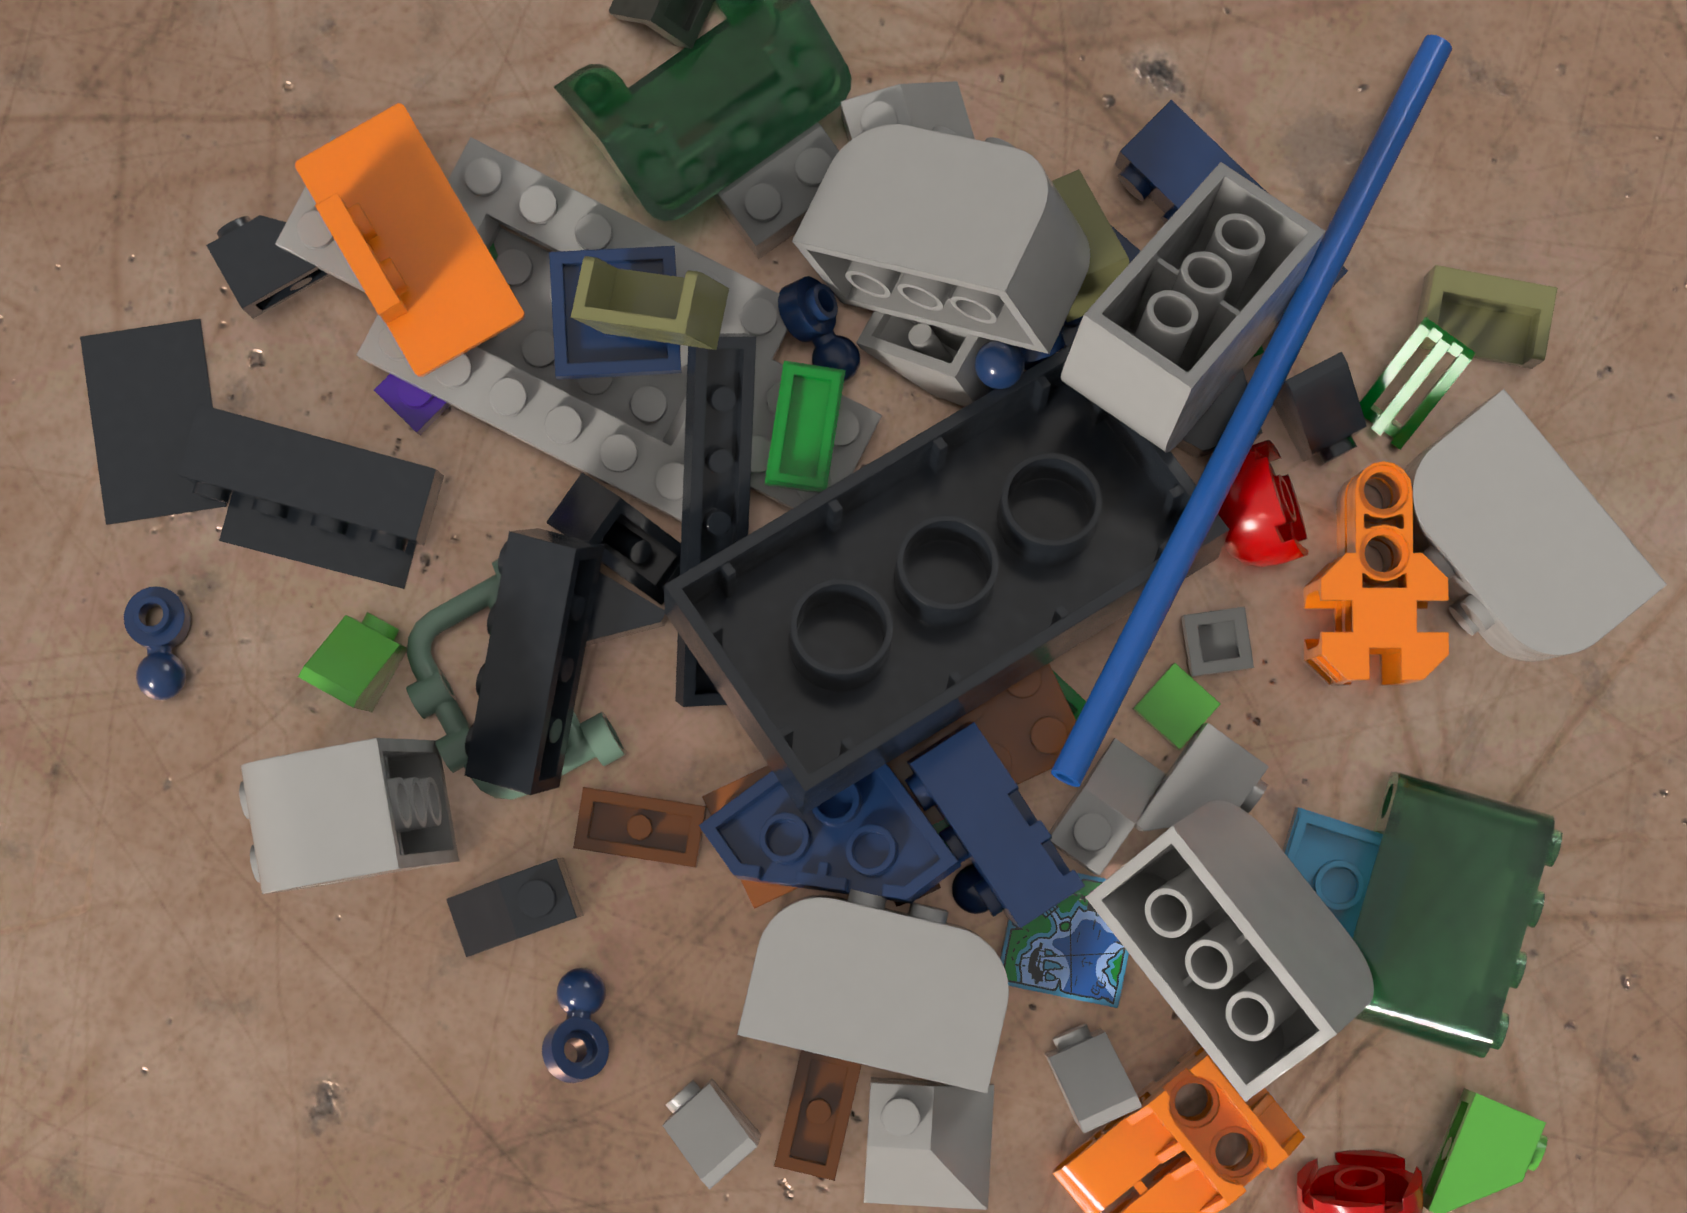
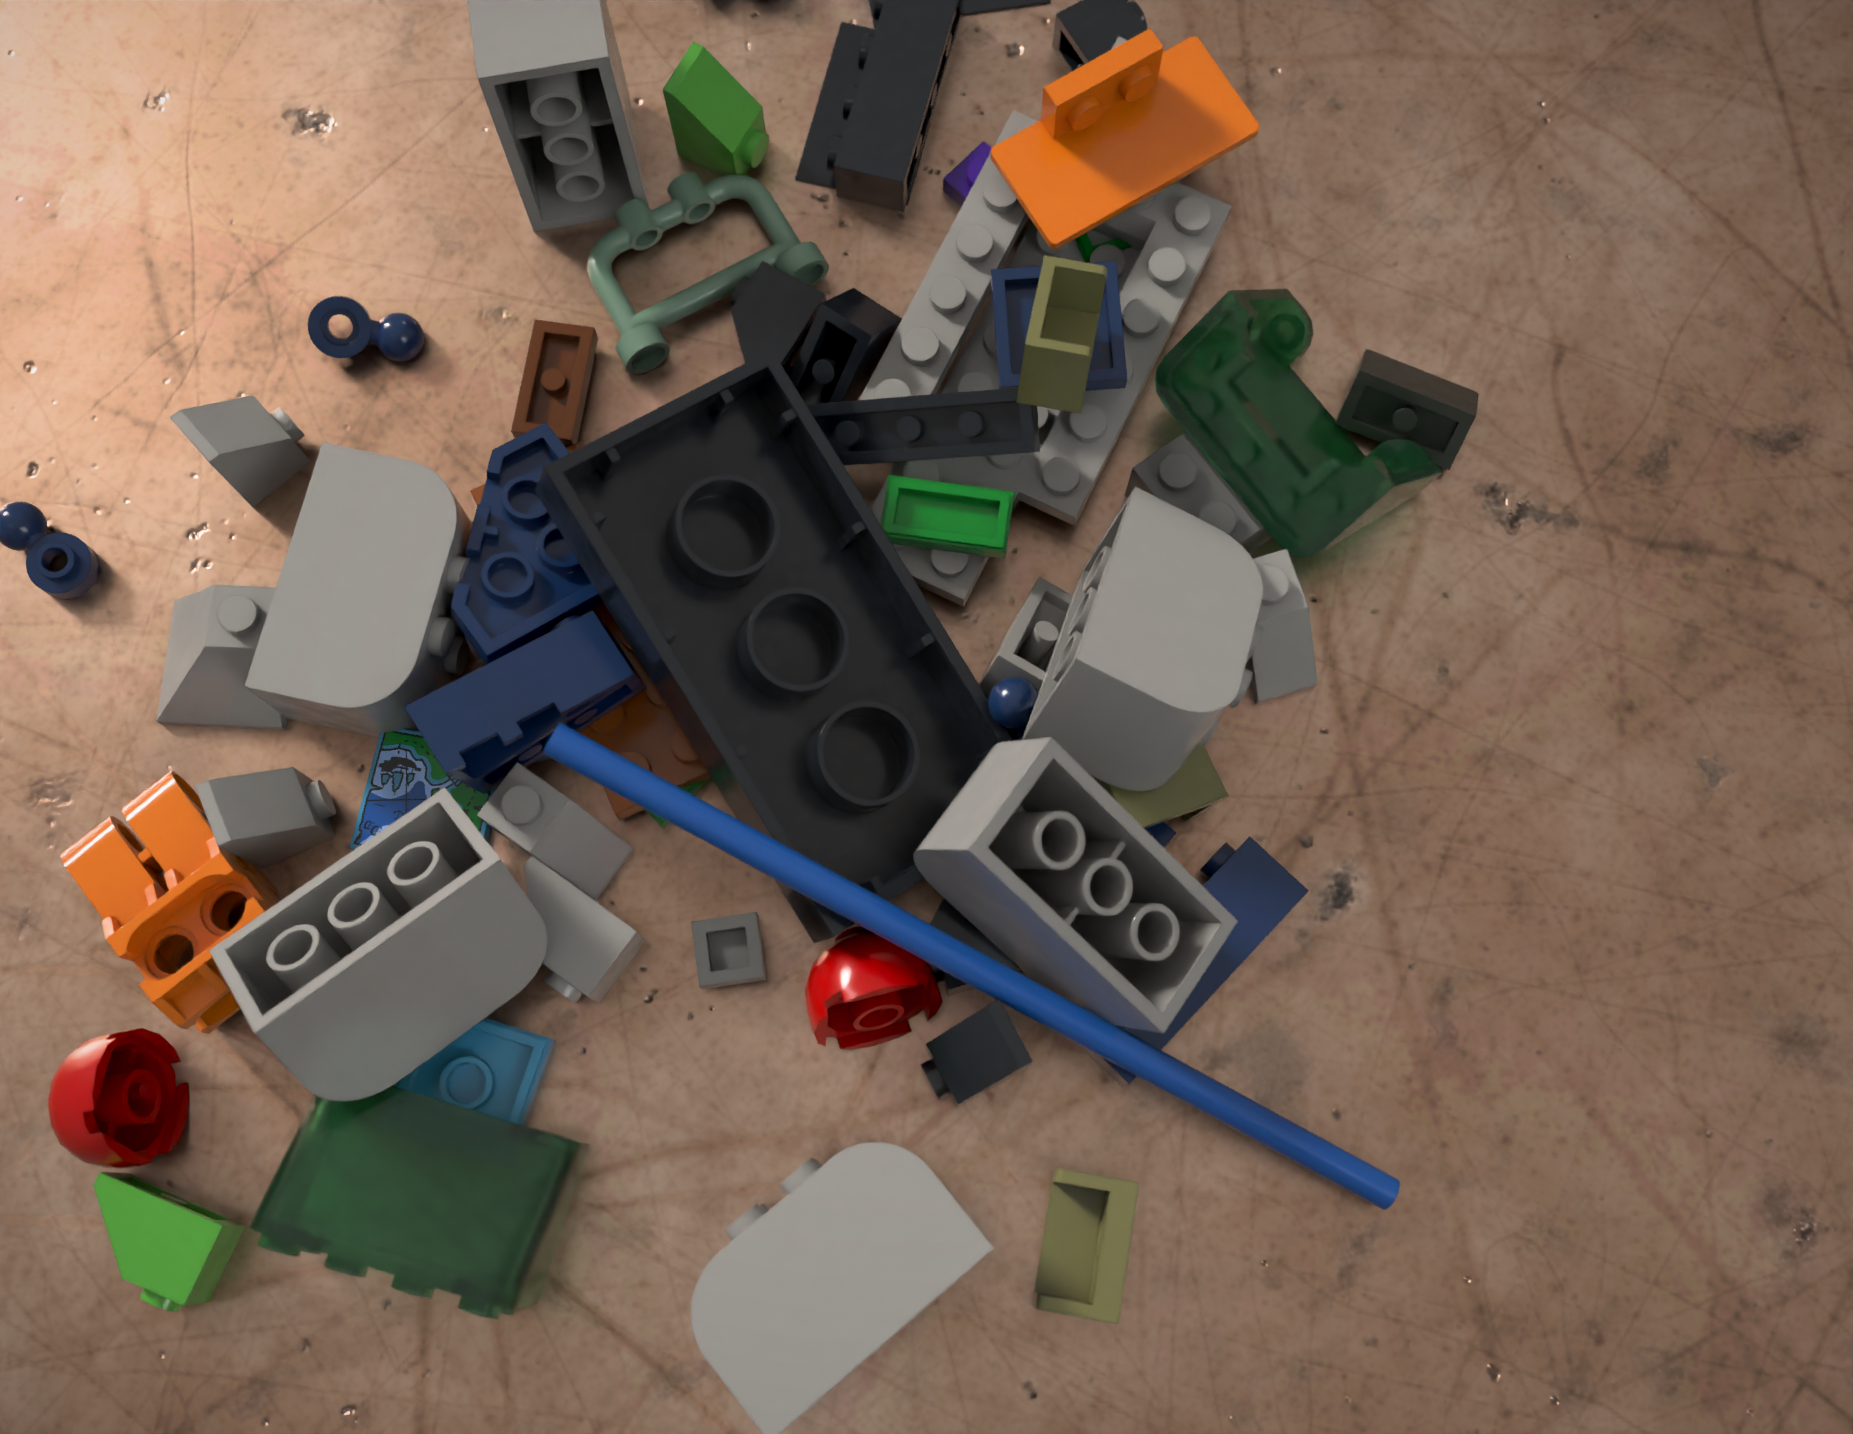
camera: 85 degrees right, 10 degrees down
black slope [446,858,584,957] -> none
black brick [464,528,605,795] -> none
reddish brown plate [774,1050,862,1181] -> none
dark blue plate [778,276,860,382] -> none
bright green tile [1133,663,1221,750] -> none
orange connector [1303,461,1449,685] -> none
tile [1359,317,1476,450] -> none

